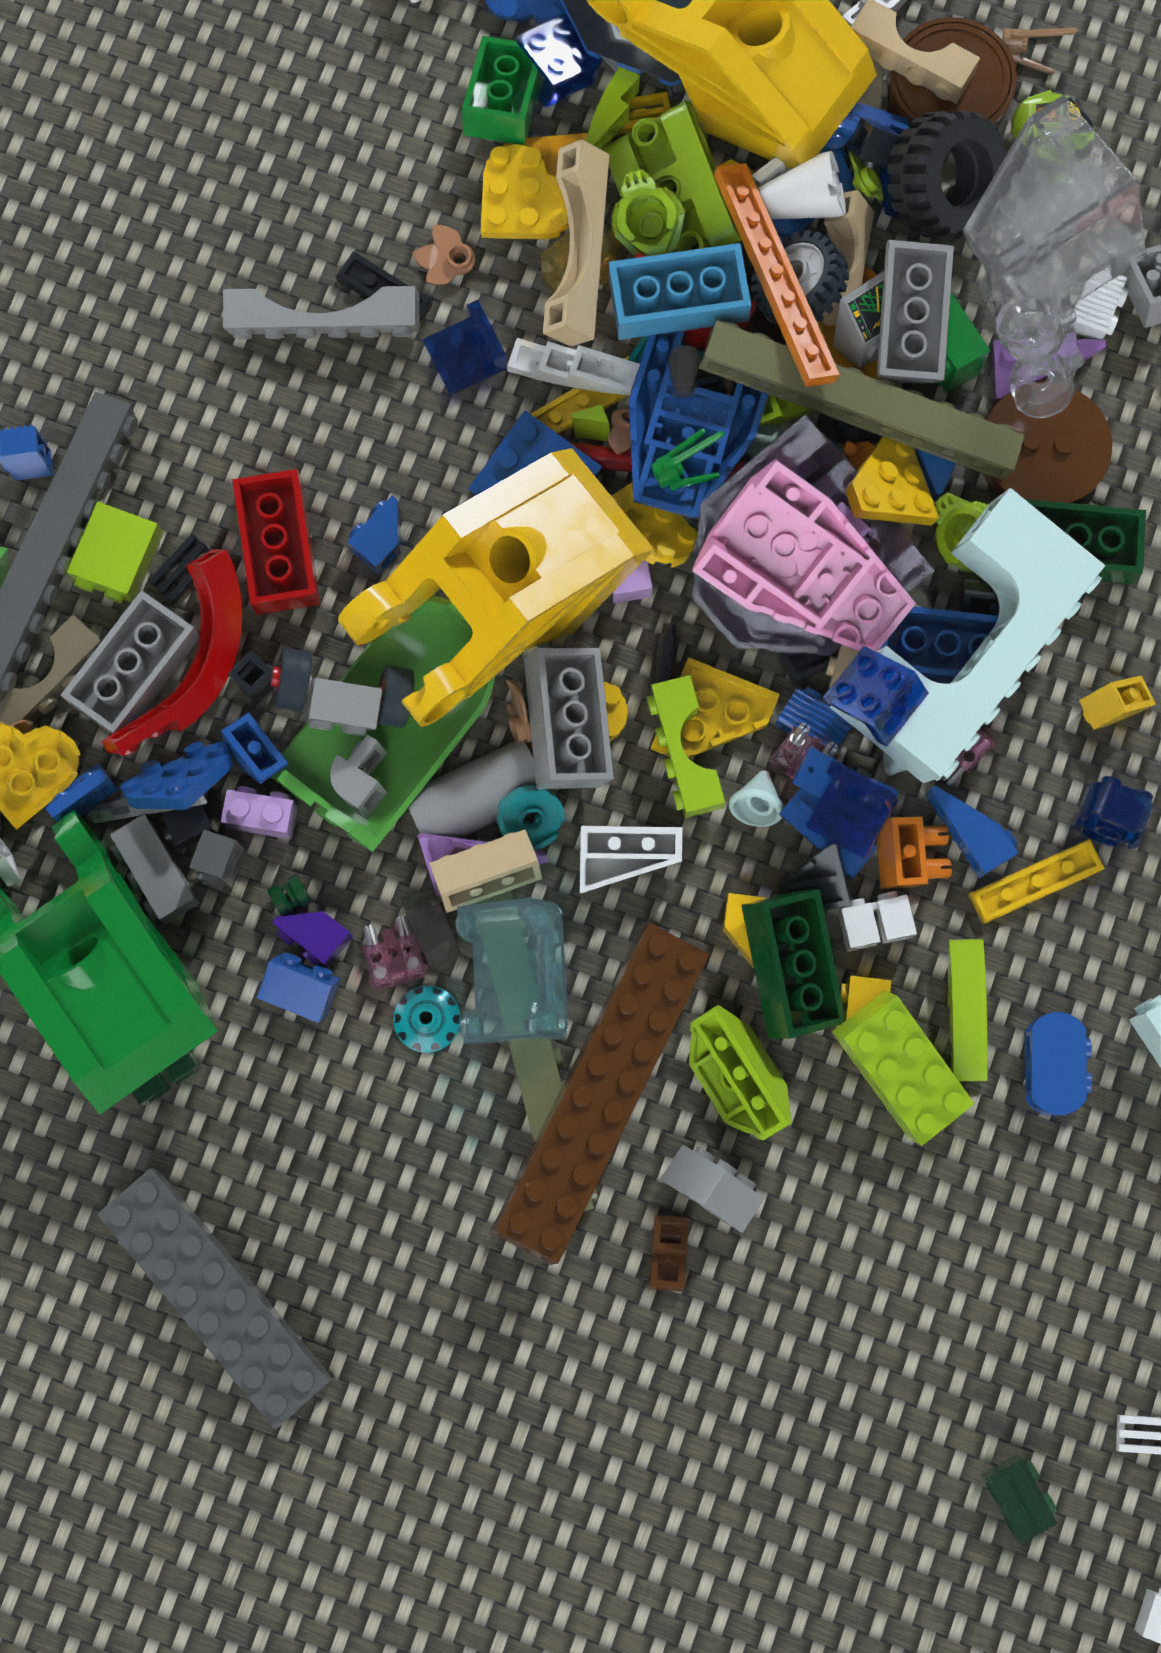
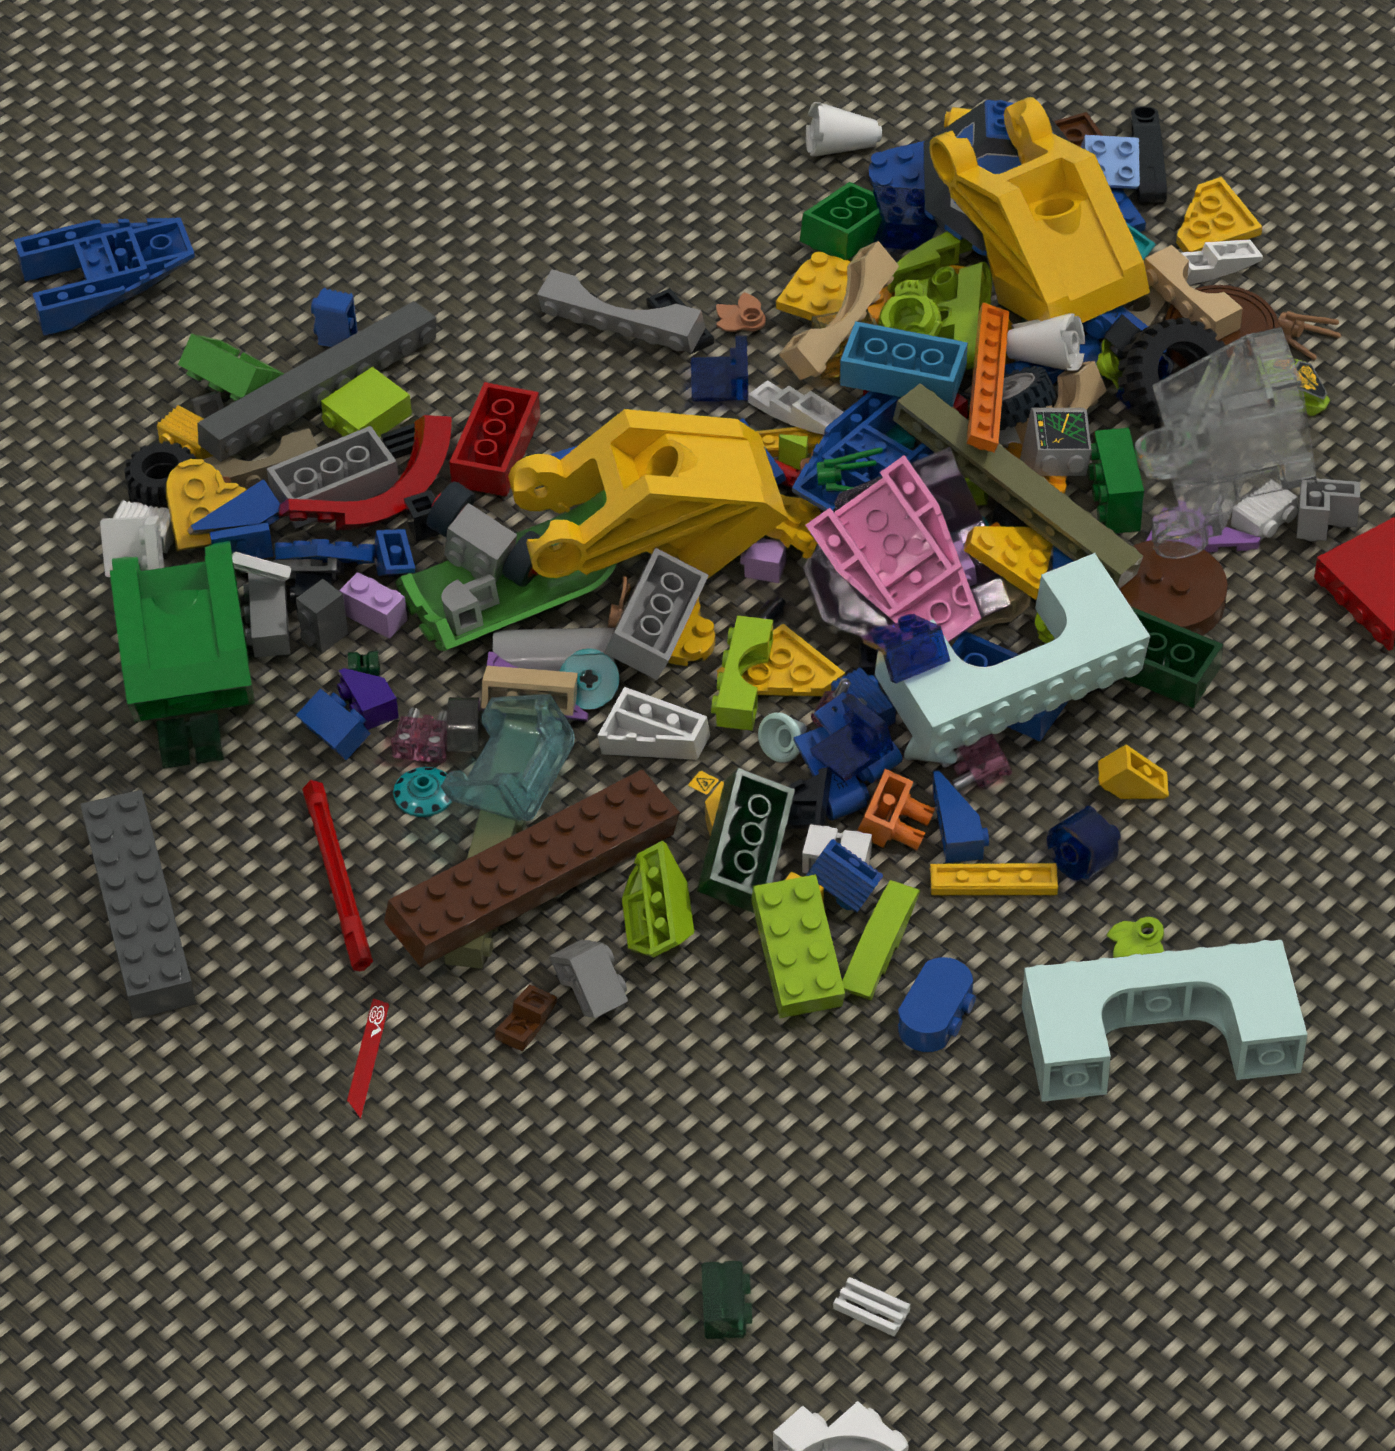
camera: 25 degrees right, 30 degrees down
clear smoke cone [667,346,700,398] -> none
light grey brick [877,240,954,383] -> none
none -> blue slope [187,479,280,535]
none -> white tile [232,552,292,582]
none -> red piece [302,780,373,972]
none -> red sticker [347,999,389,1119]
none -> yellow sticker [688,771,719,795]
none -> blue brick [805,839,883,913]

